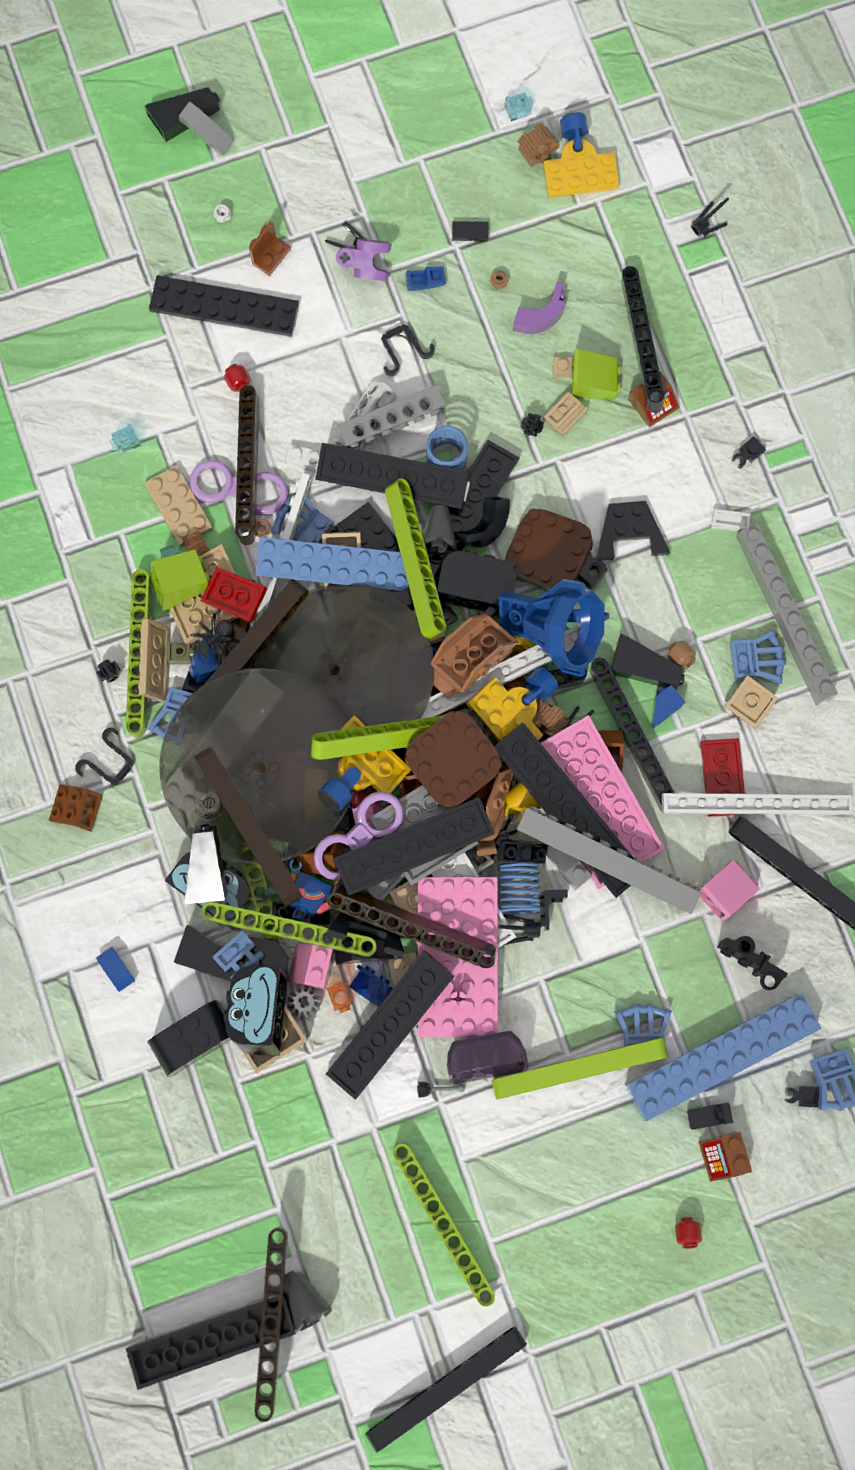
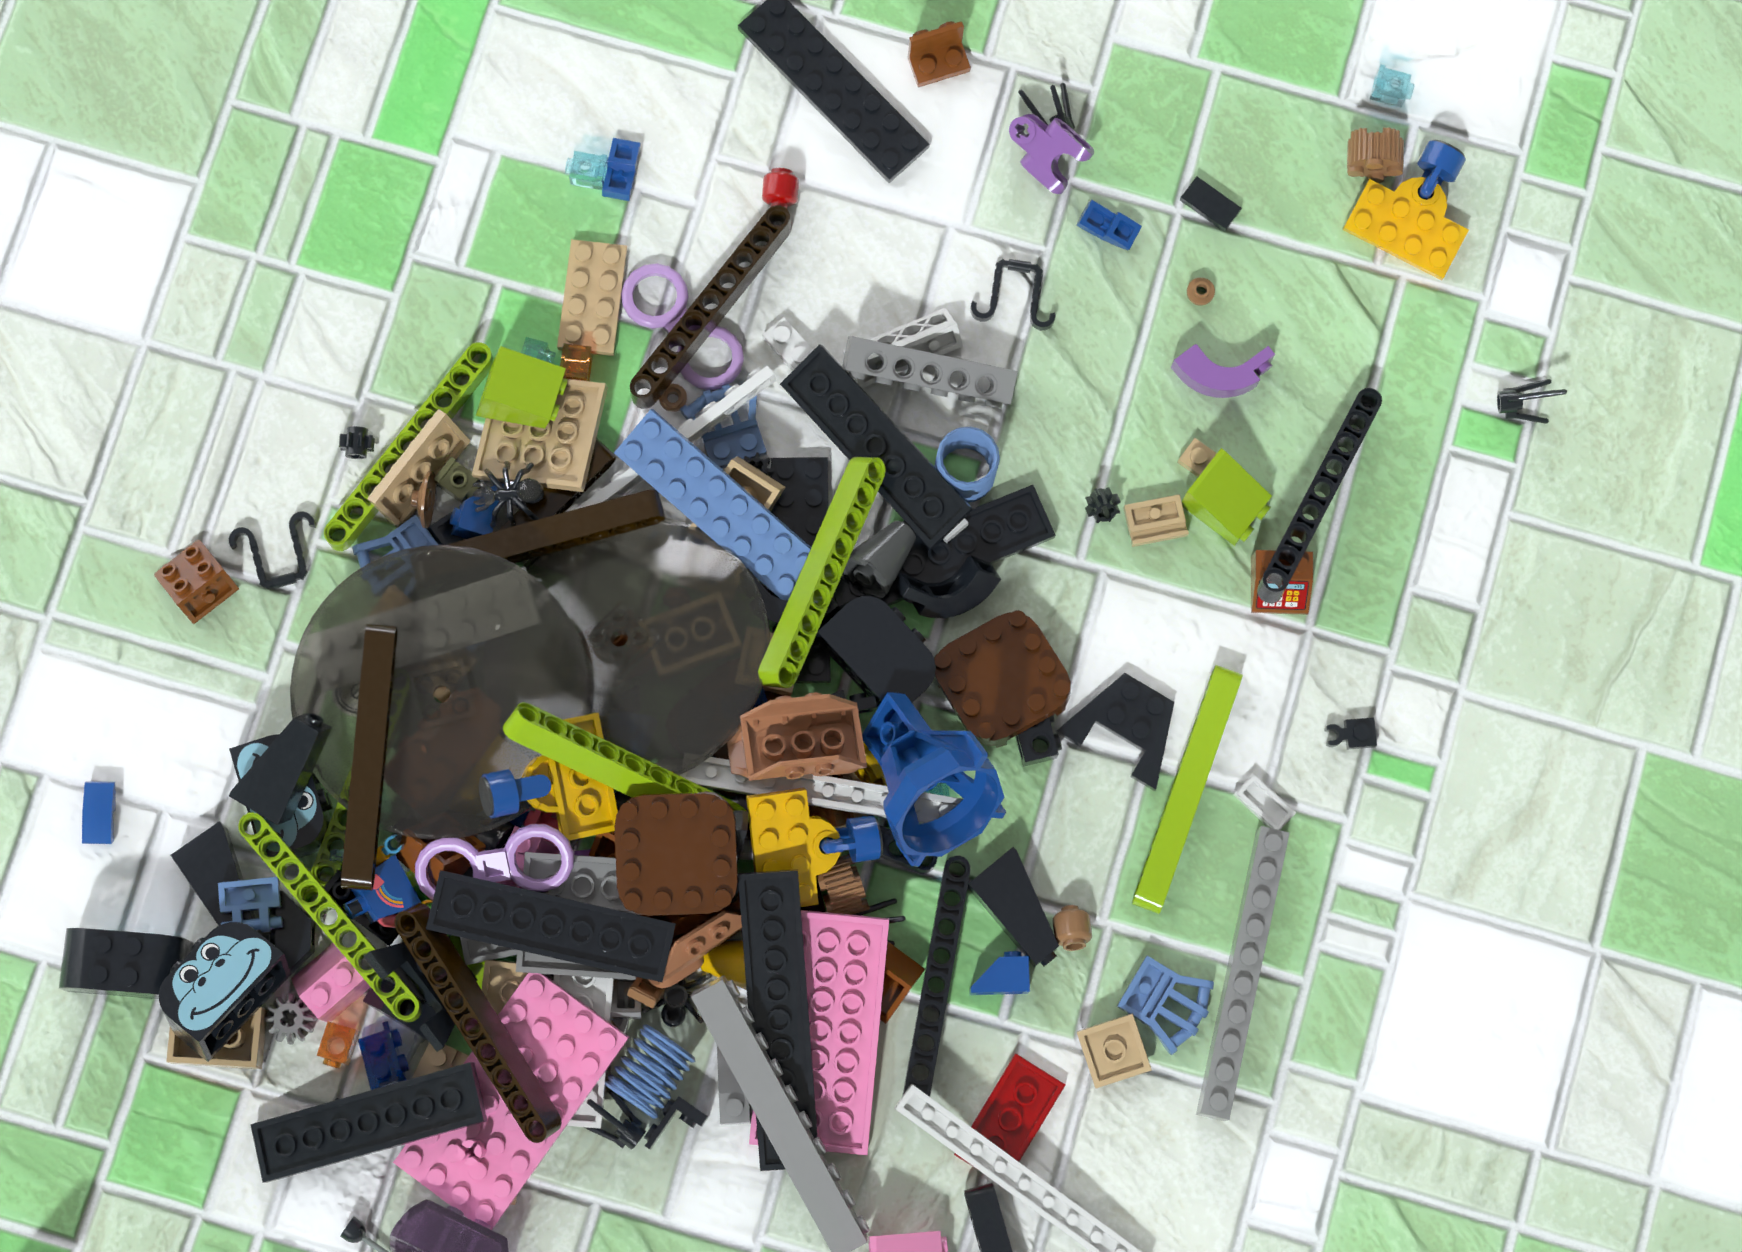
camera: 30 degrees right, 0 degrees up
red plate [200,567,268,623] -> none
black slope [498,839,548,864] -> none
none -> medium nougat dish [411,471,436,529]
none -> blue slope [602,138,641,201]
none -> lime beam [1132,665,1243,914]

